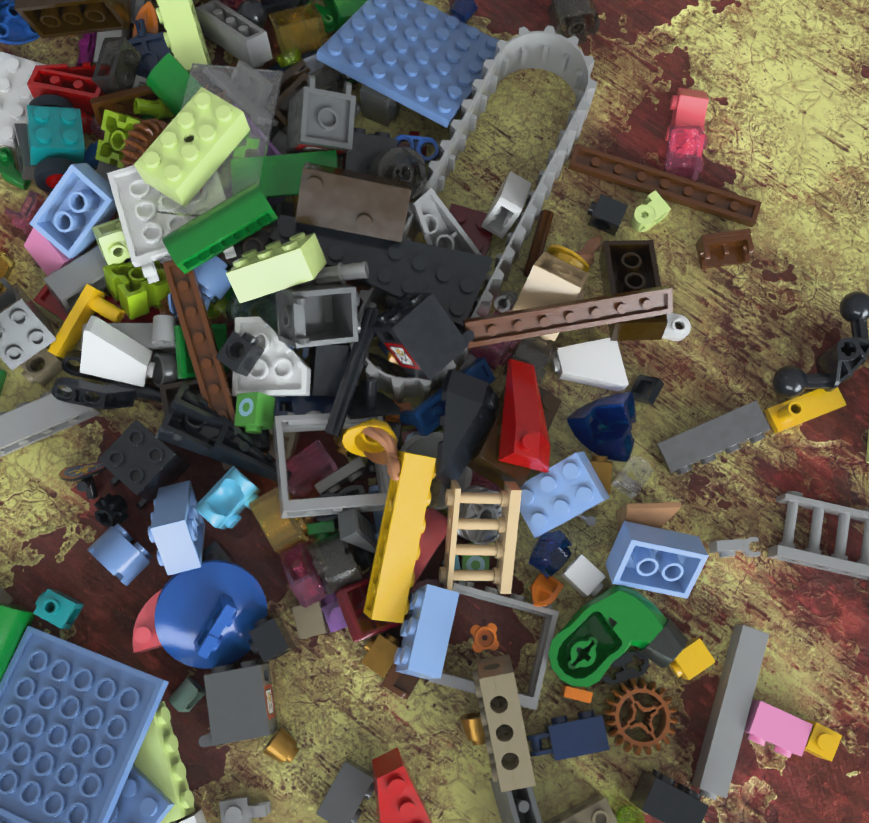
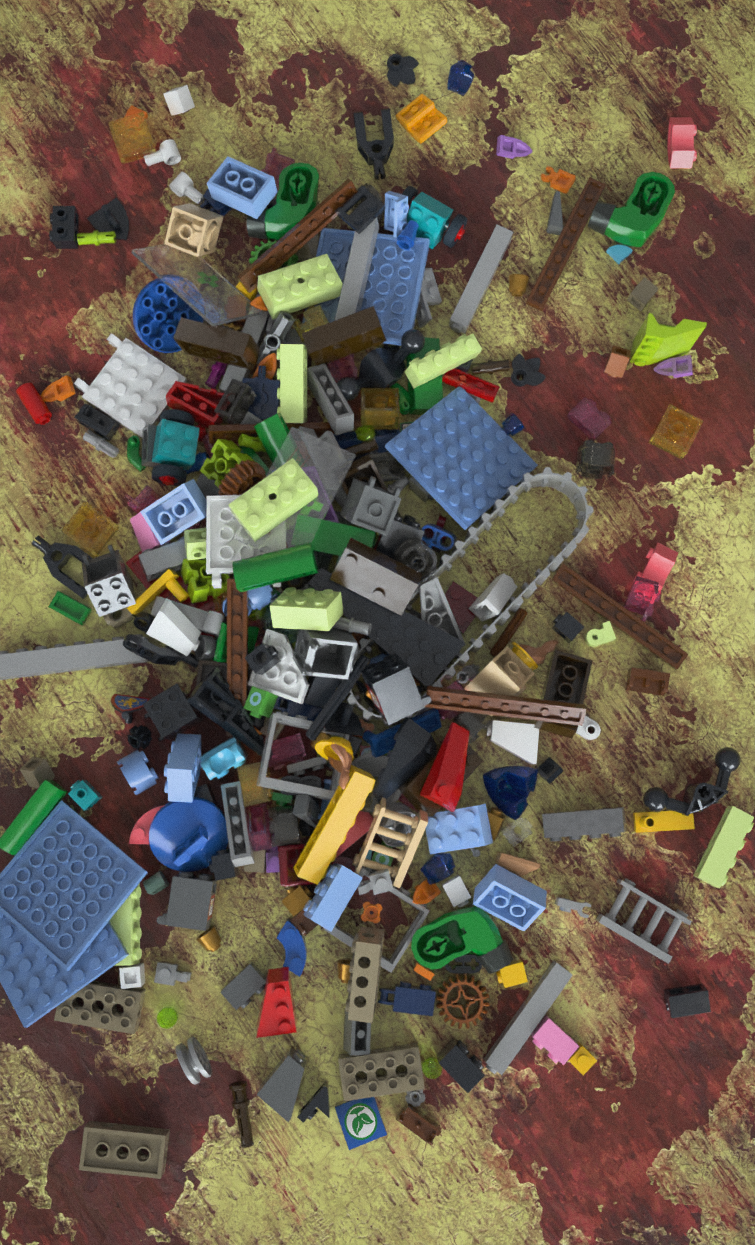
camera: 20 degrees right, 5 degrees up
none -> light grey brick [221,781,255,867]
none -> blue brick [277,918,307,977]
none -> light grey plate [357,869,393,895]

